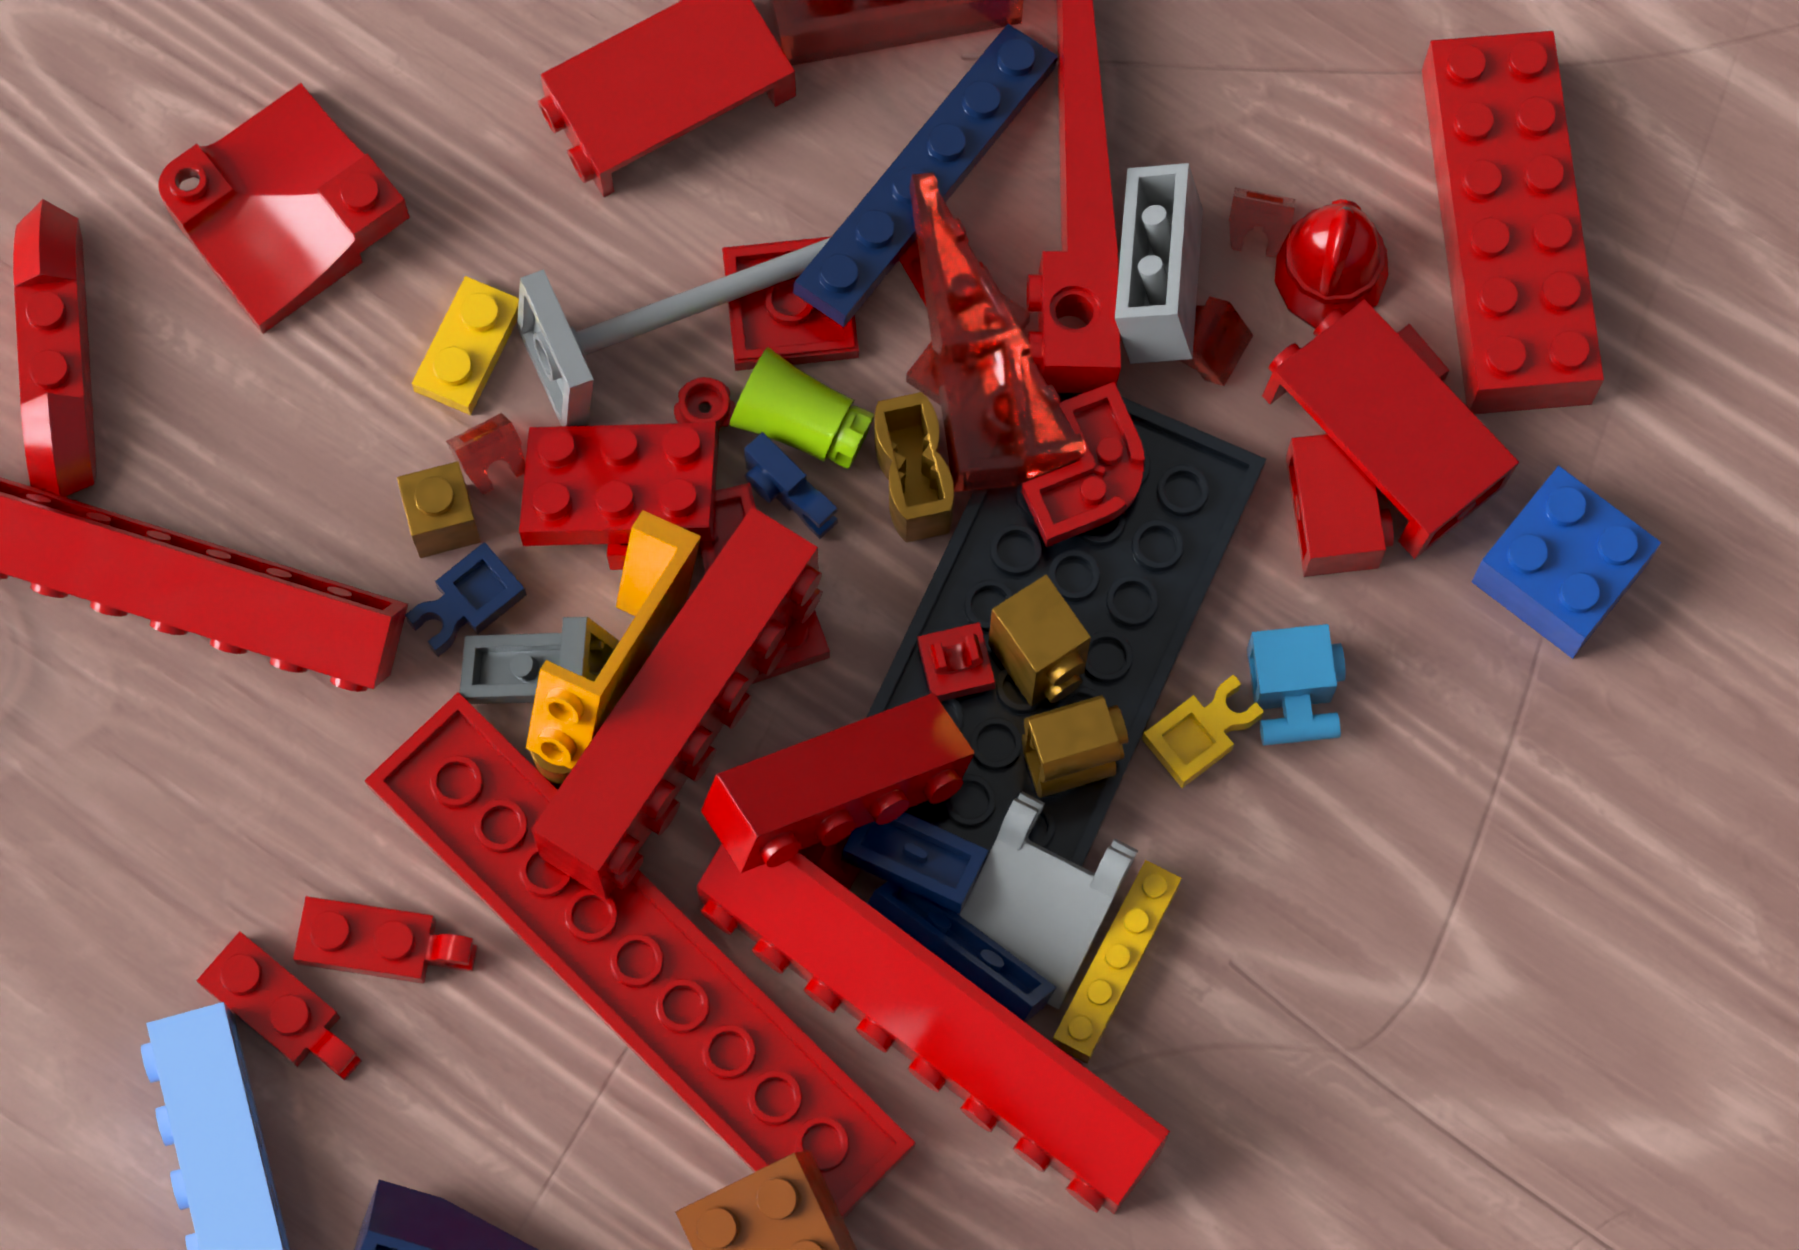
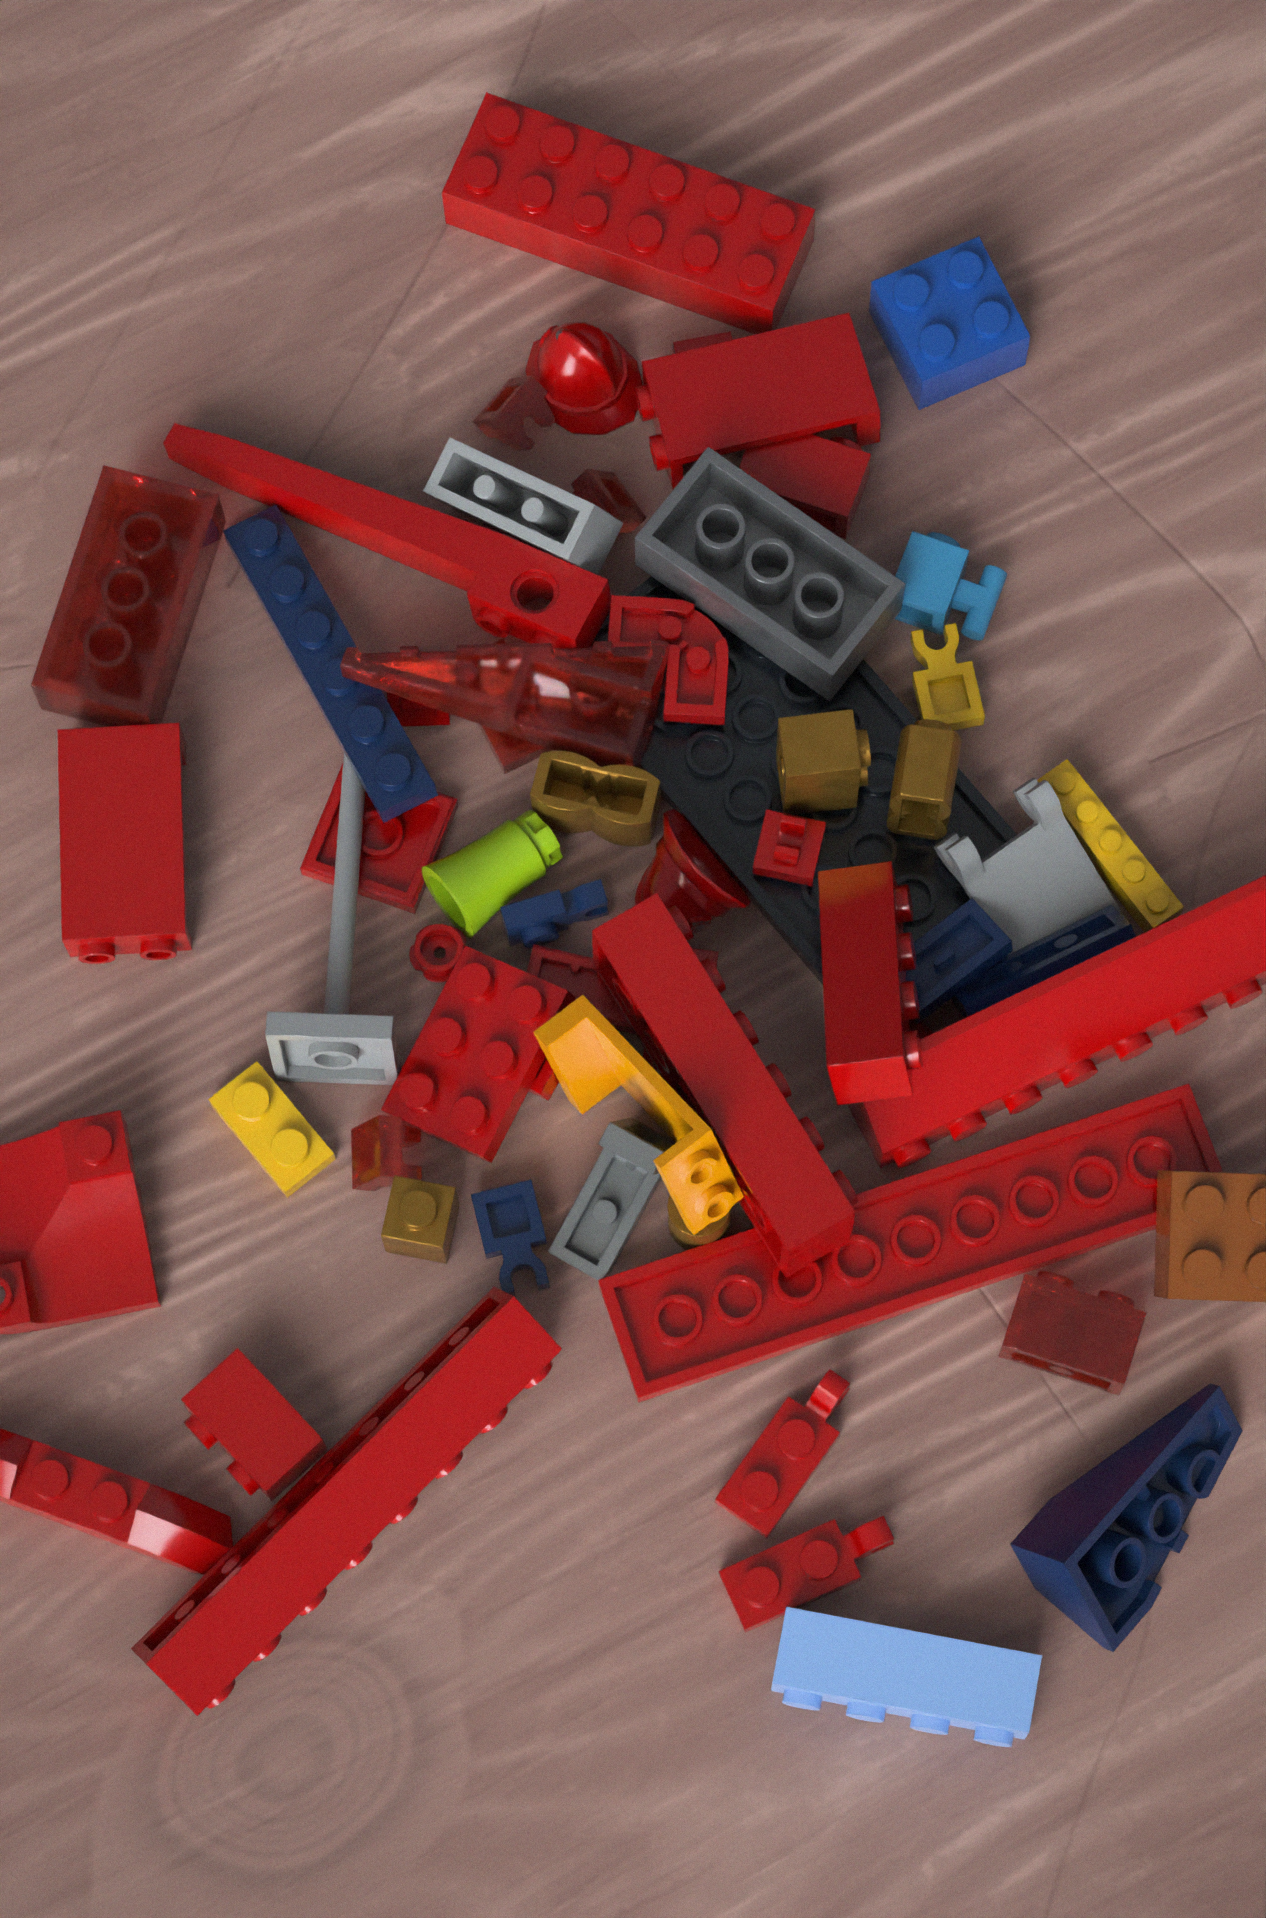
camera: 60 degrees left, 0 degrees up
none -> red brick [181,1348,328,1502]
none -> flat silver brick [635,447,905,701]
none -> red piece [635,809,750,934]
none -> clear red brick [998,1271,1147,1396]

